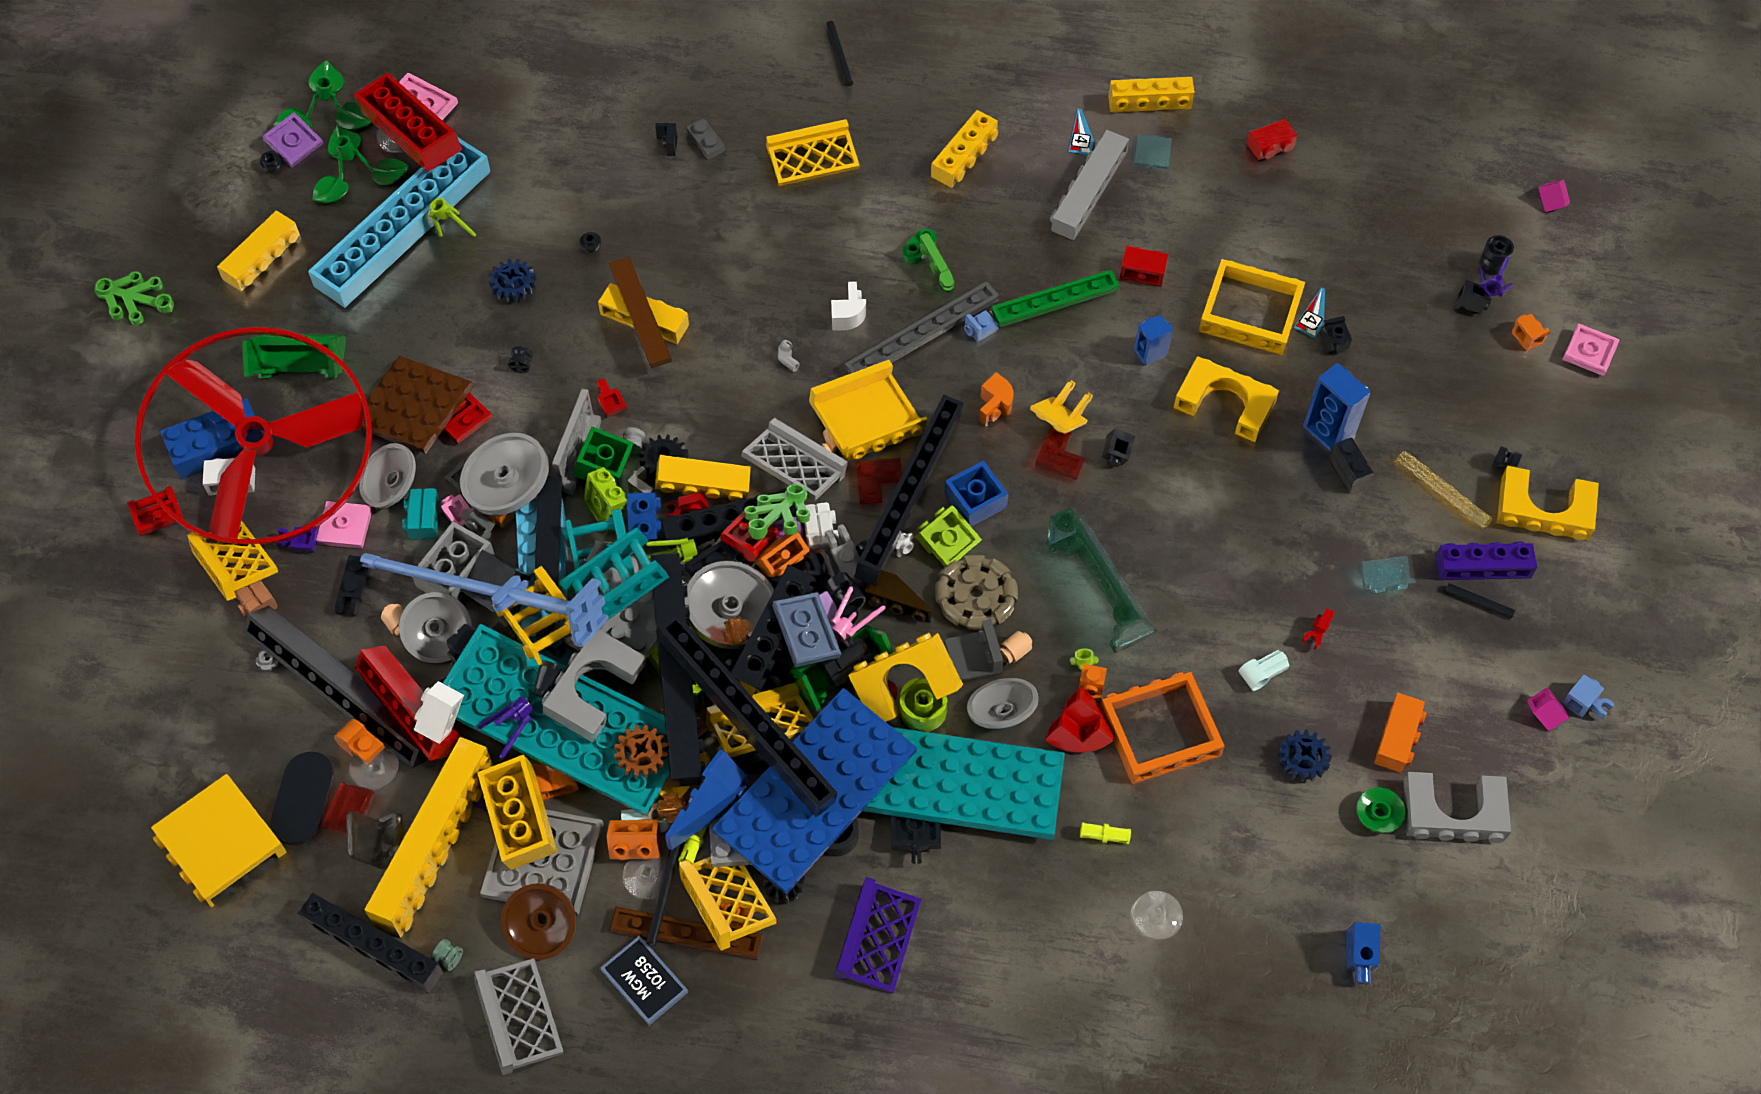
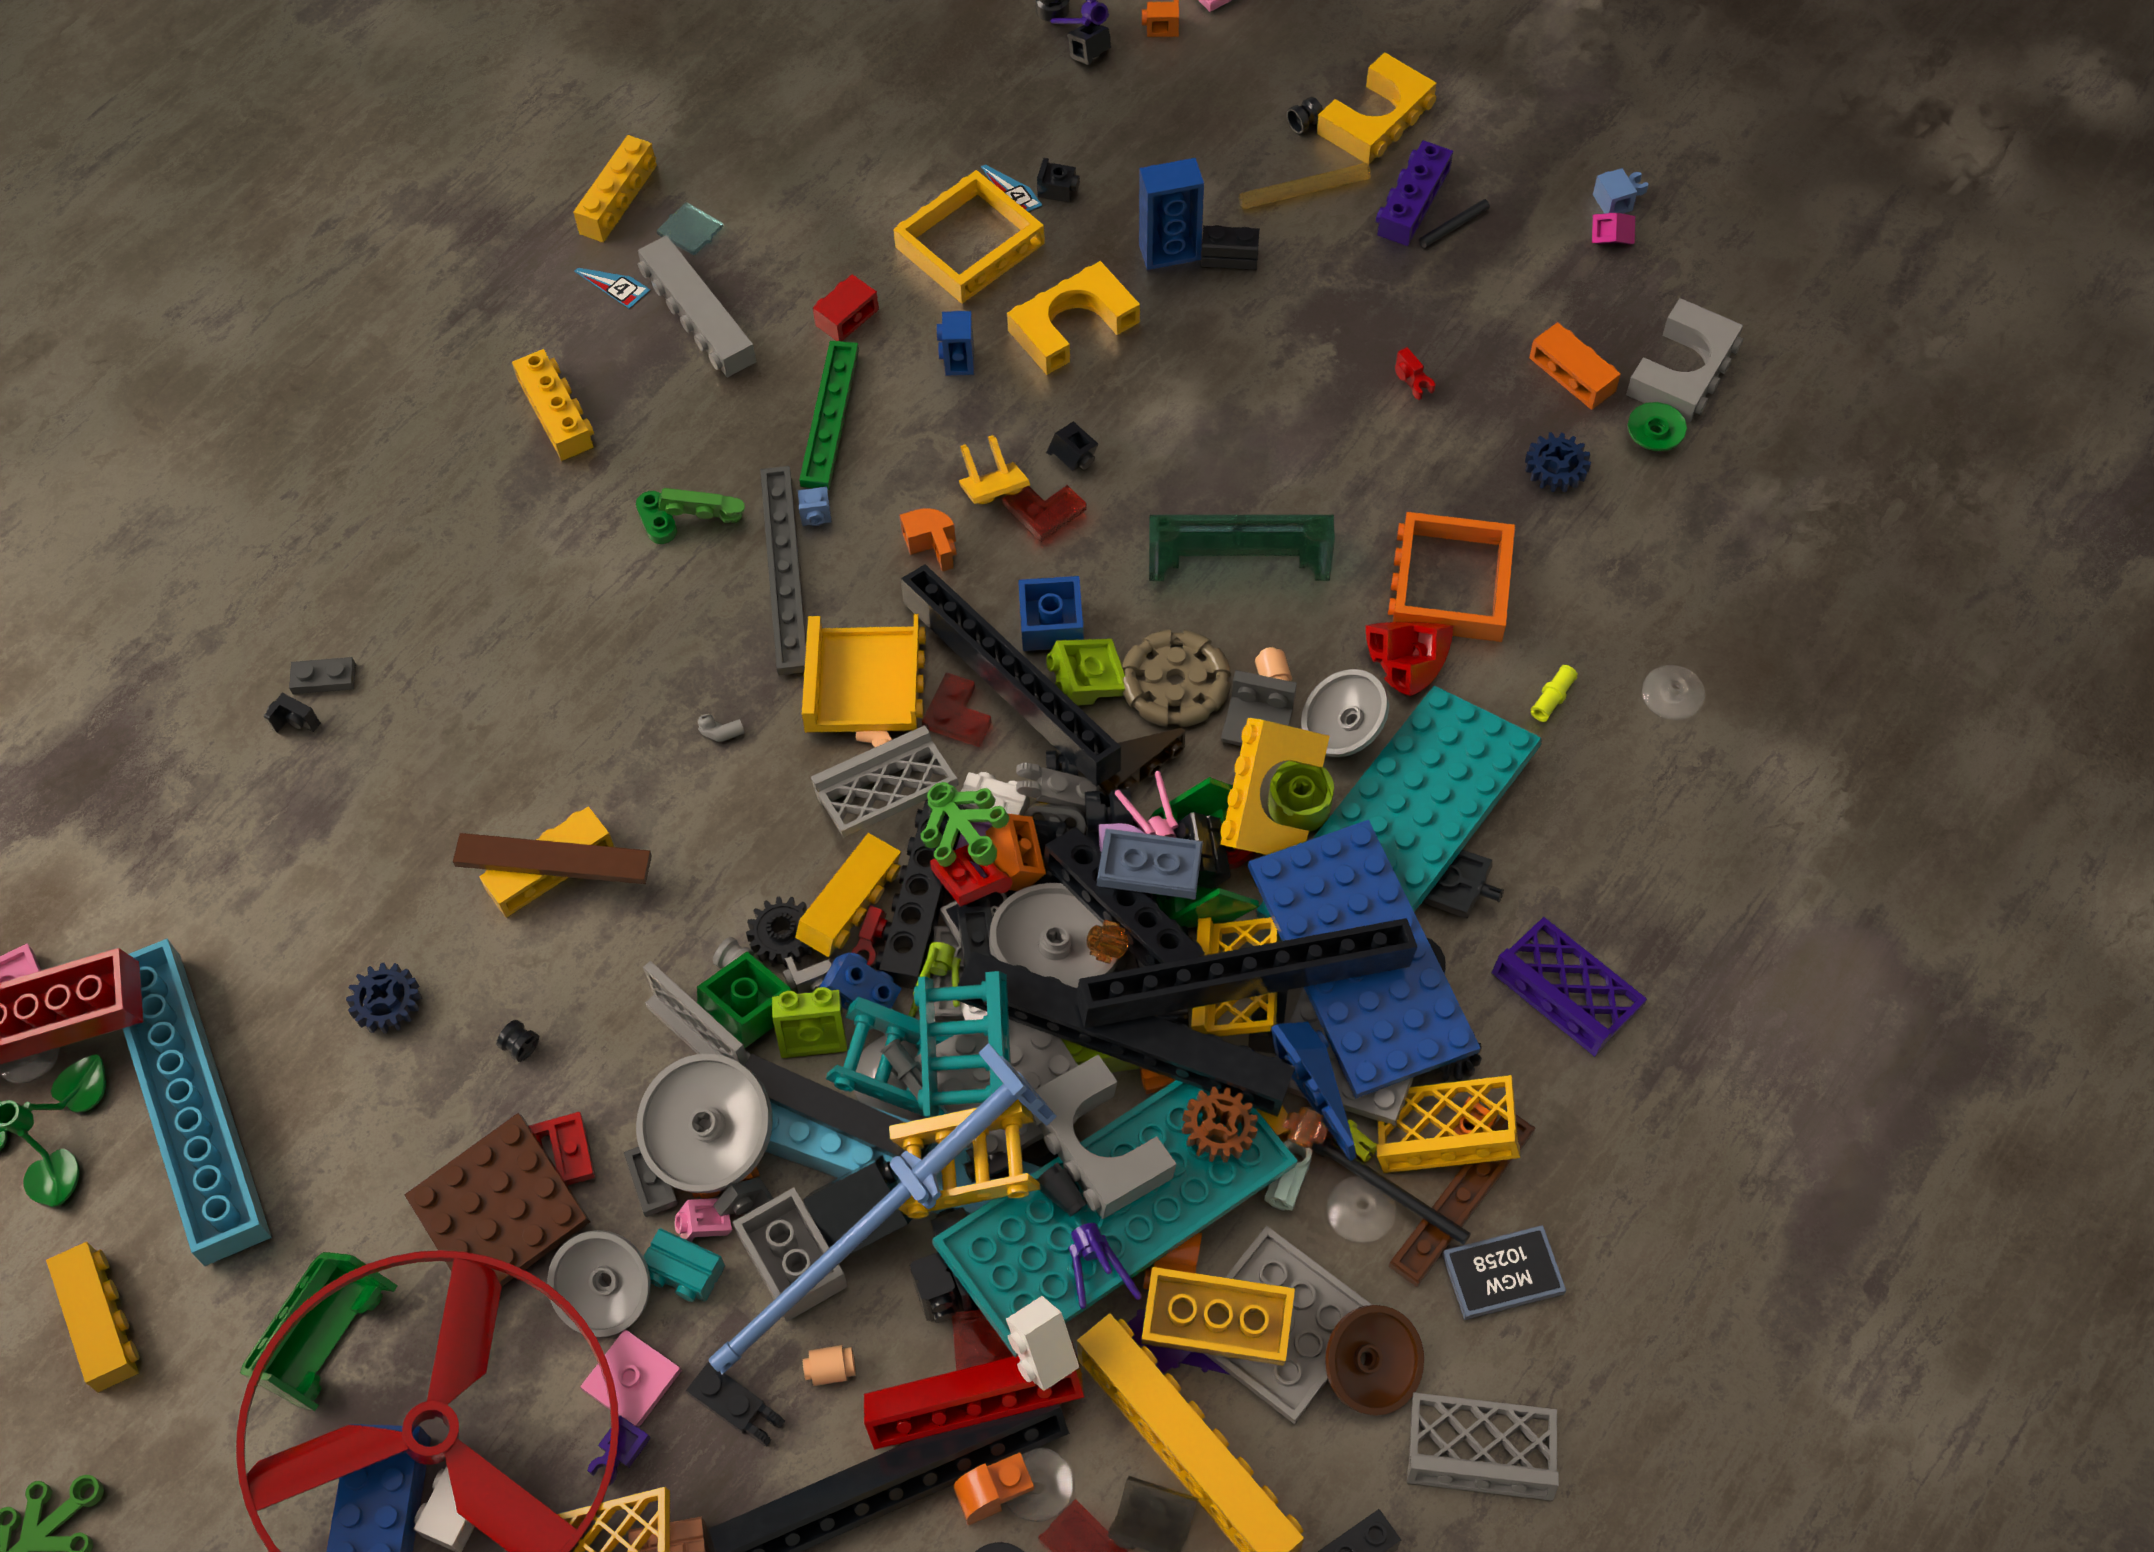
camera: 60 degrees left, 0 degrees up
light grey dish [399,592,471,663] -> none
lime plant [429,197,476,237] -> none
sand green wheel [431,939,463,971] -> none
black plate [580,232,601,253] -> none
red plate [596,378,627,418] -> none
orange brick [606,820,662,860] -> none
yellow fence [766,119,860,186] -> none
black bar [826,21,853,86] -> none
white brick [831,282,866,331] -> none
lime plate [1070,648,1099,670] -> none
orange brick [1079,664,1107,701] -> none
light aqua piece [1239,650,1290,691] -> none
red brick [1246,118,1297,161] -> none
blue torso [1346,922,1381,984] -> none
clear light blue bracket [1360,556,1415,593] -> none

